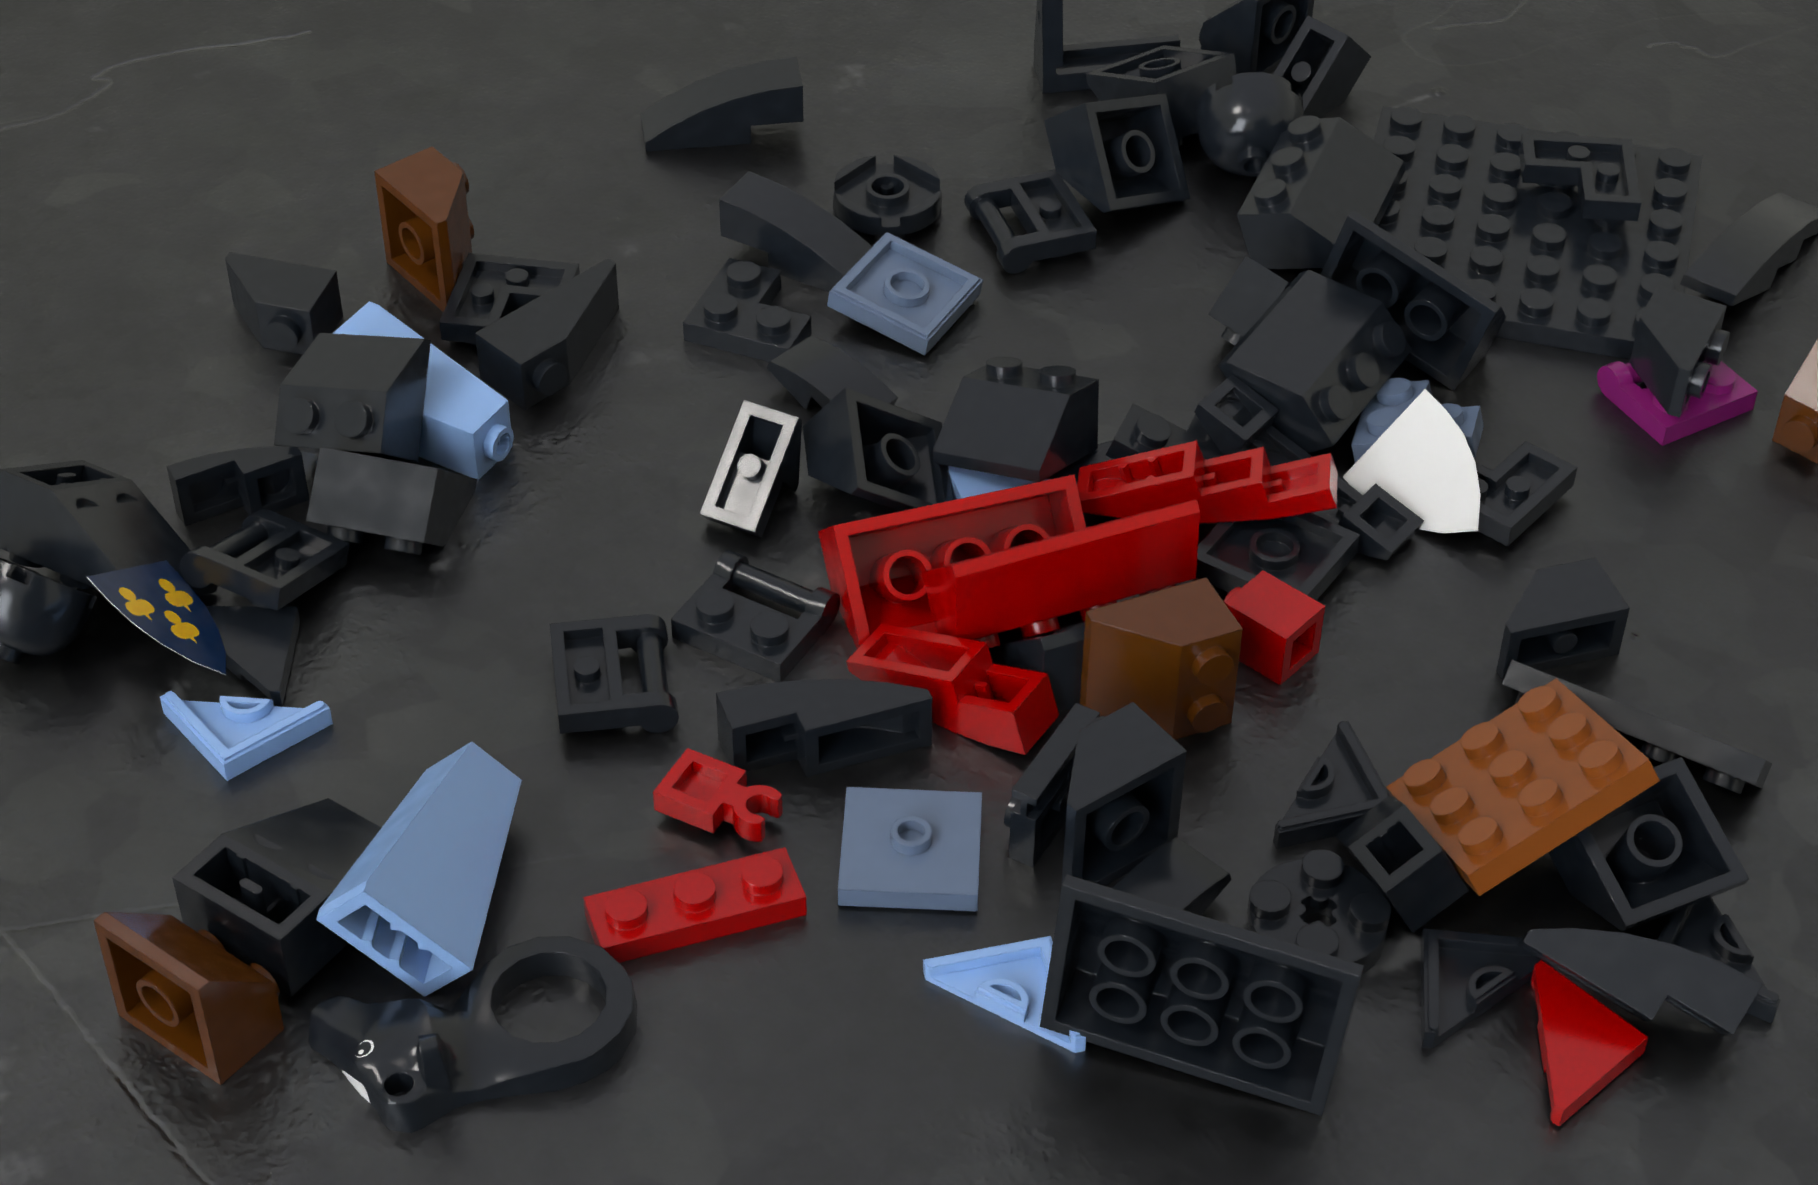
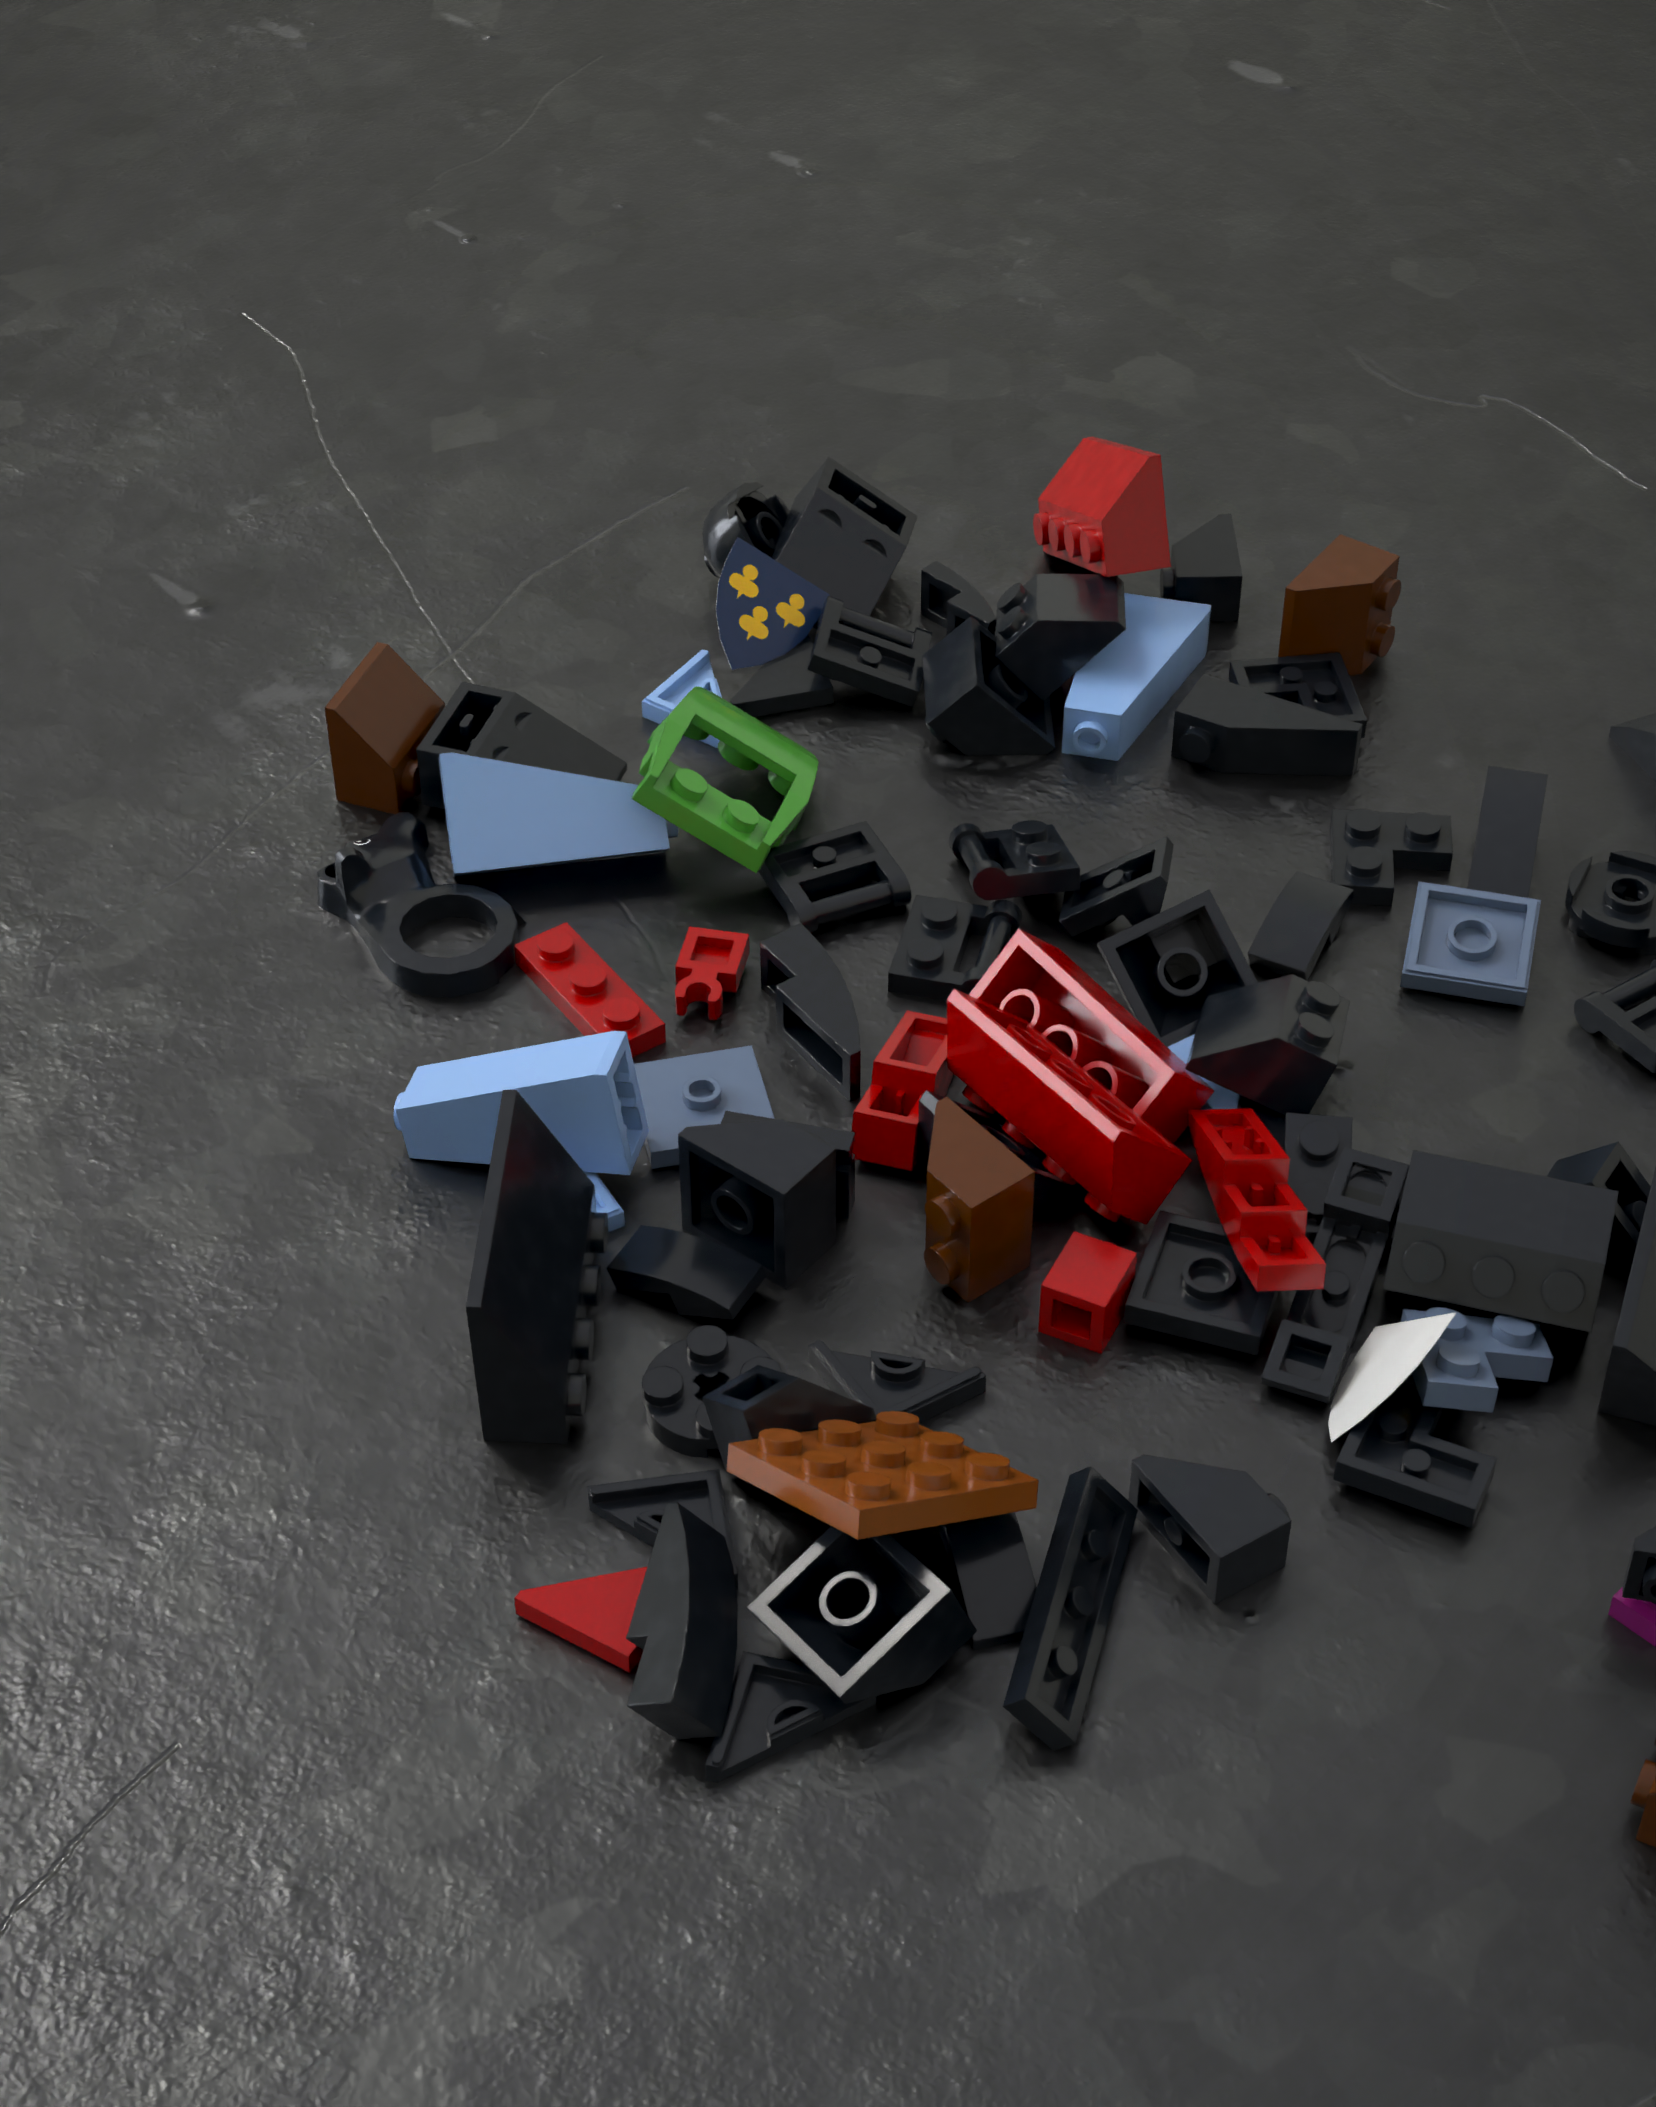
camera: 75 degrees right, 0 degrees up
none -> light blue slope [393,1031,649,1175]
none -> bright green slope [632,687,819,873]
none -> black plate [949,820,1080,900]
none -> red slope [1033,437,1171,577]

